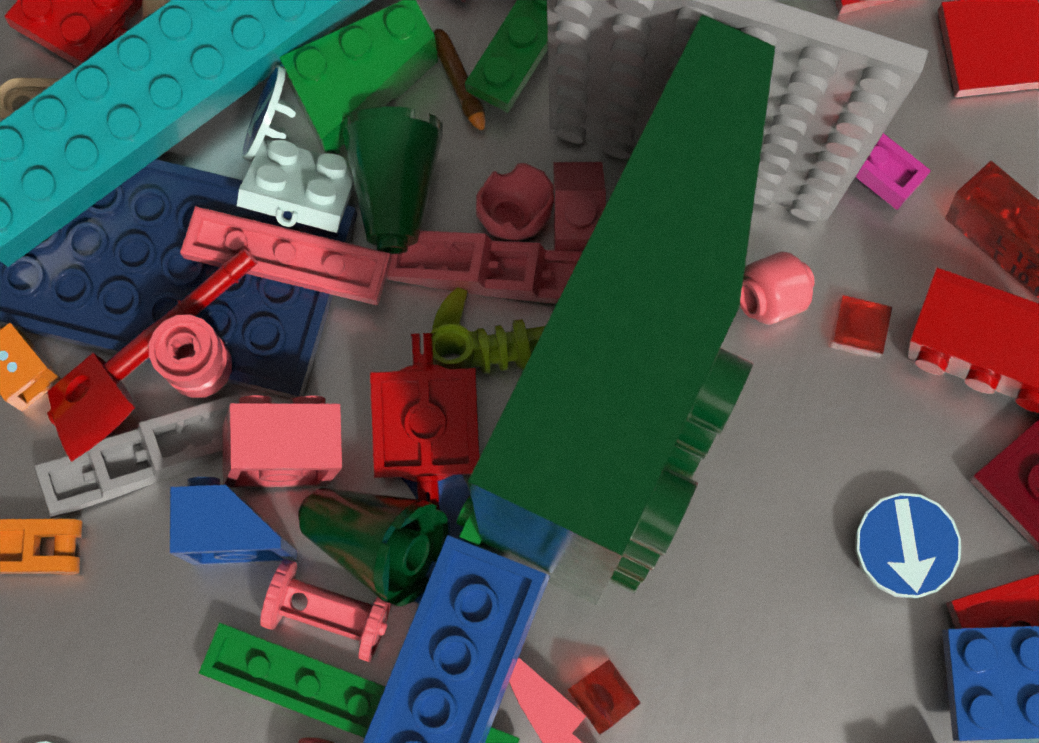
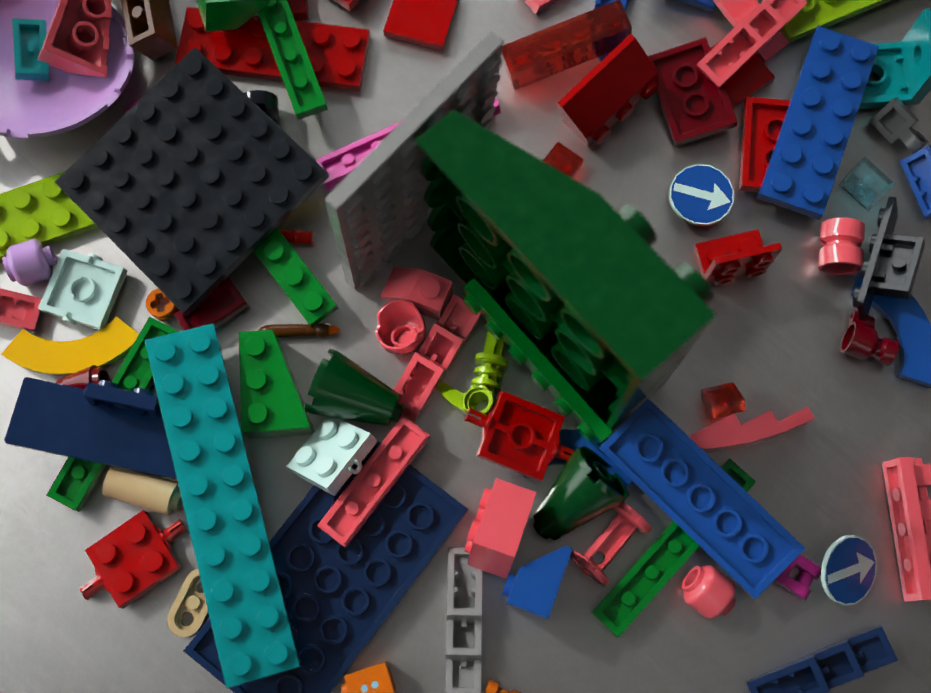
camera: 65 degrees left, 0 degrees up
red piece [47,248,257,462] -> none
coral wheel [149,315,232,398] -> none
light aqua piece [242,65,296,161] -> none
none -> red bracket [693,229,782,285]

